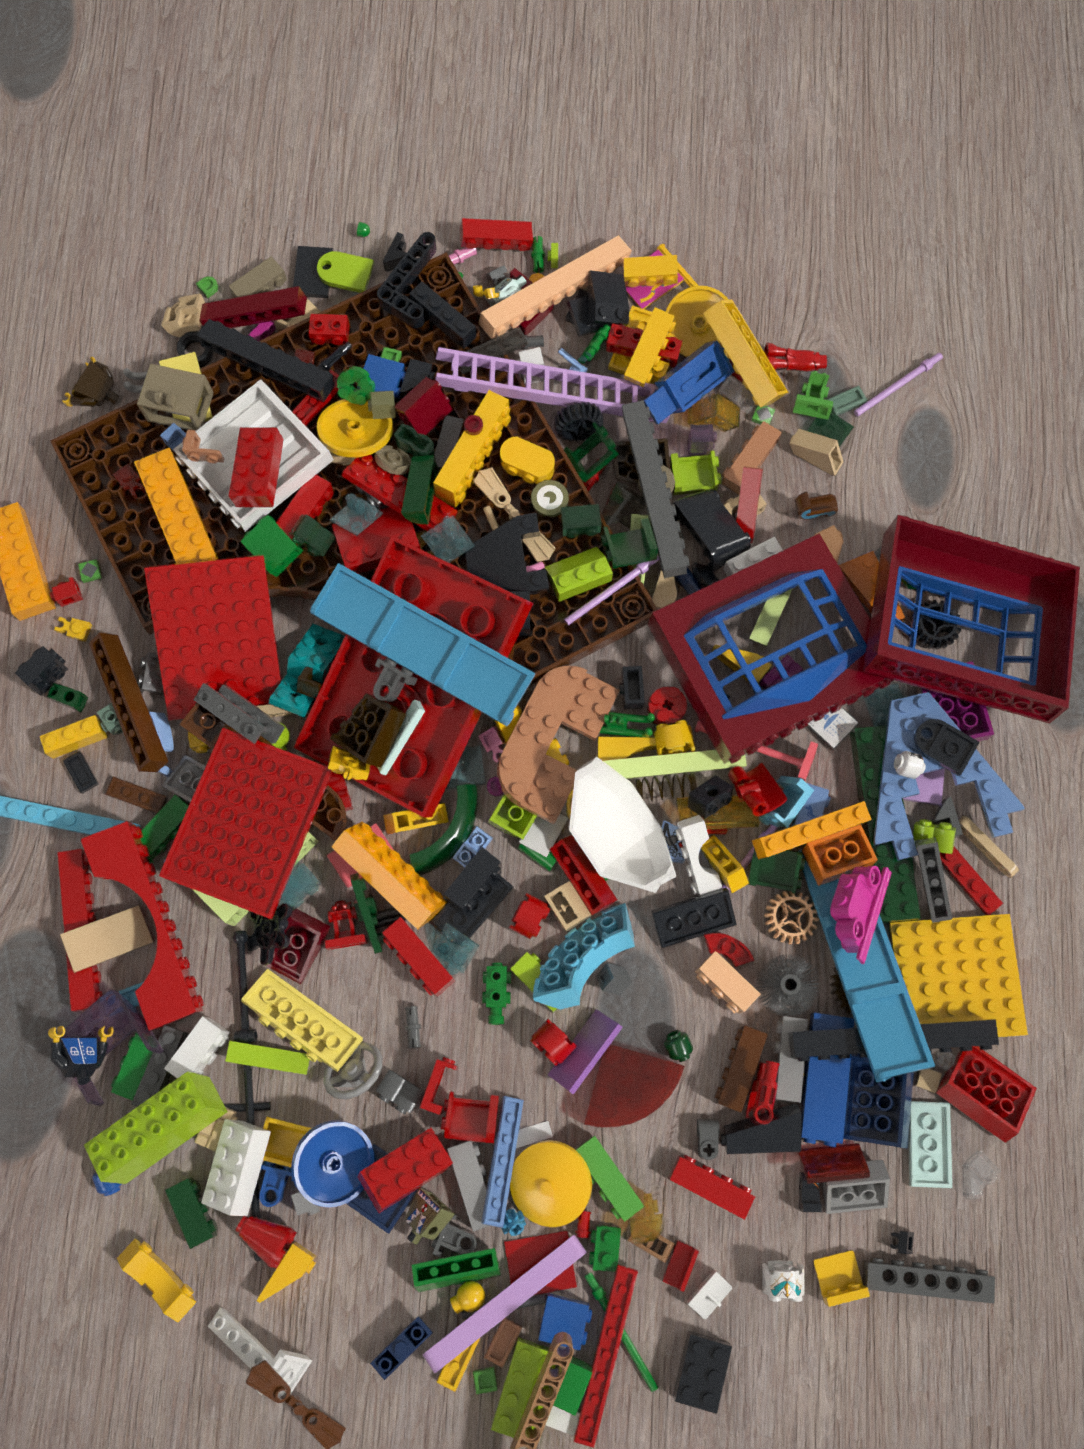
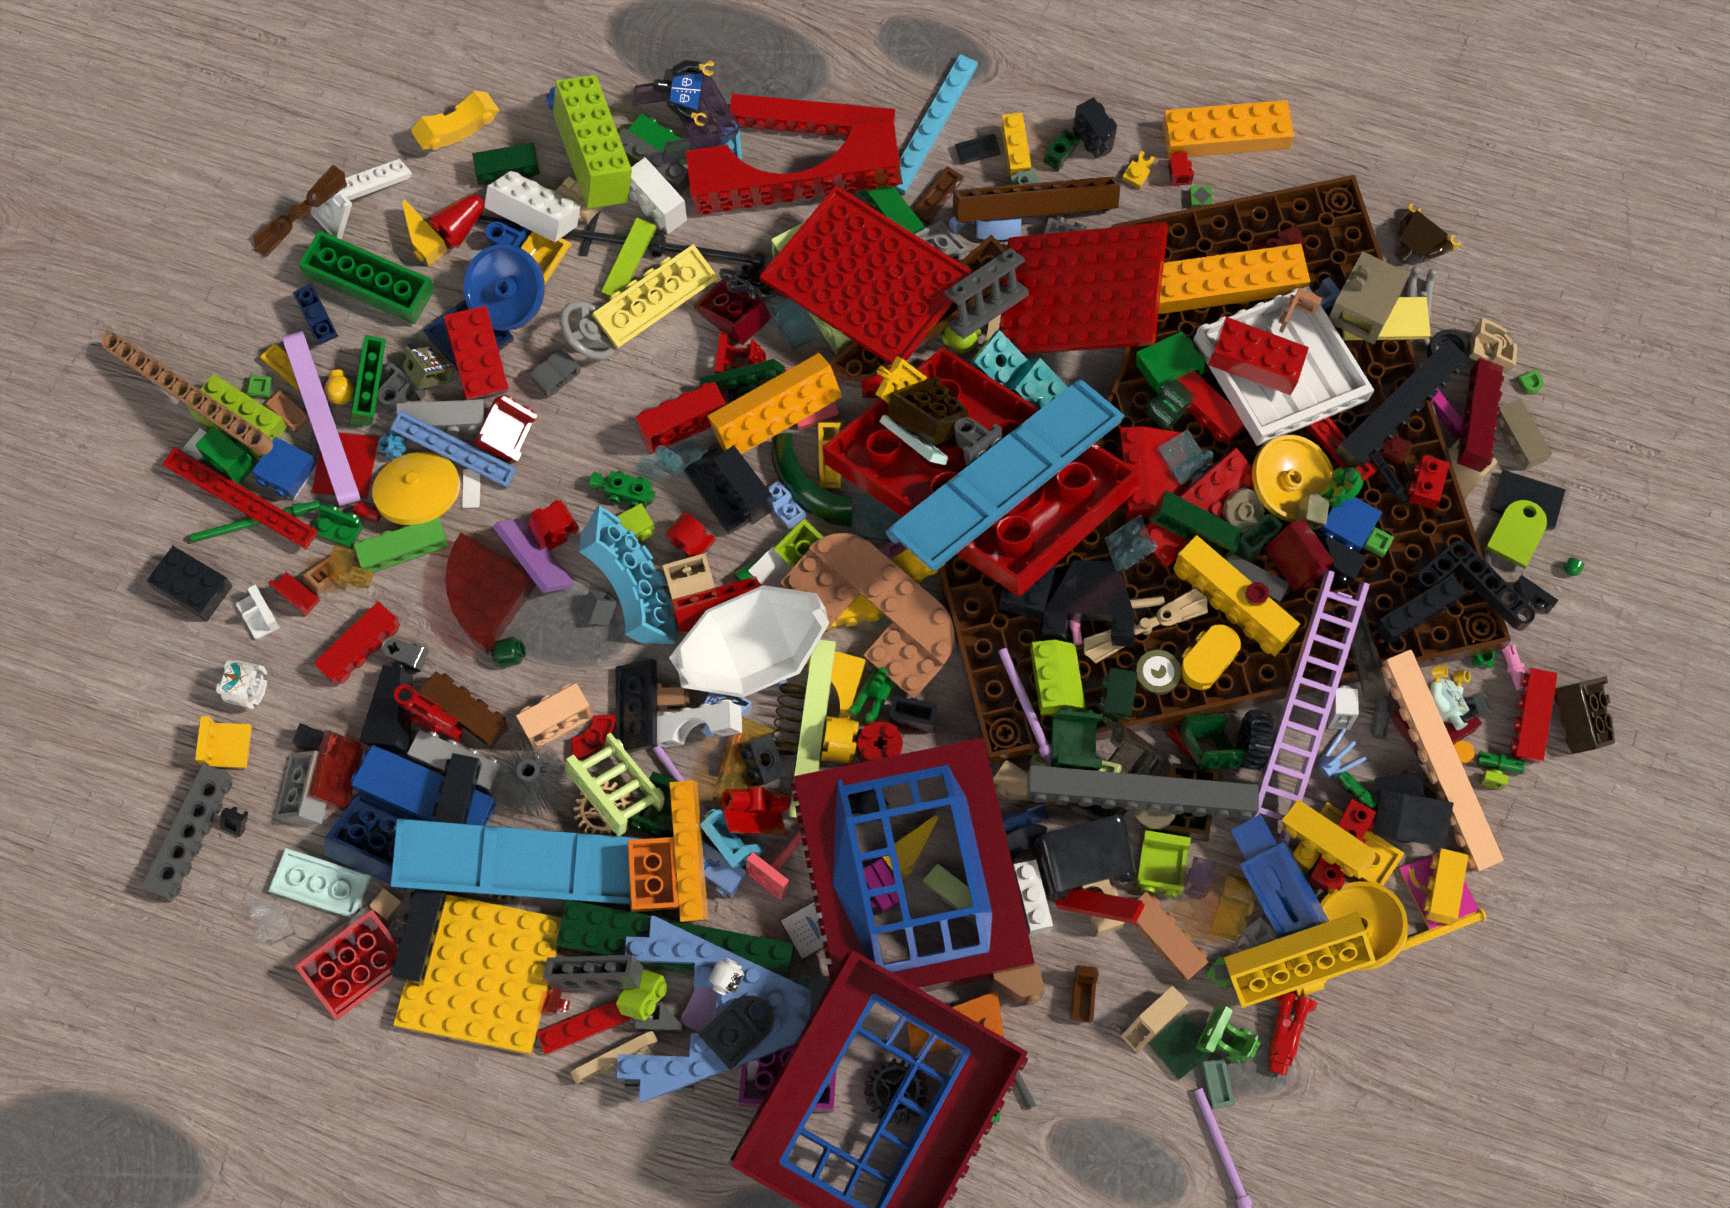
camera: 105 degrees right, 5 degrees down
tan tile [60,905,153,973] -> none
dark brown panel [296,666,323,699] -> none
dark grey pin [405,1006,421,1049] -> none
red panel [420,1057,458,1115] -> none
yellow slope [700,835,749,893] -> none
dark pink brick [830,866,892,964] -> none
none -> green brick [298,230,435,325]
none -> clear red tile [542,988,570,1016]
none -> yellowish green fence [565,733,665,836]
none -> medium nougat brick [657,683,690,711]
none -> dark brown wedge [1555,676,1615,754]

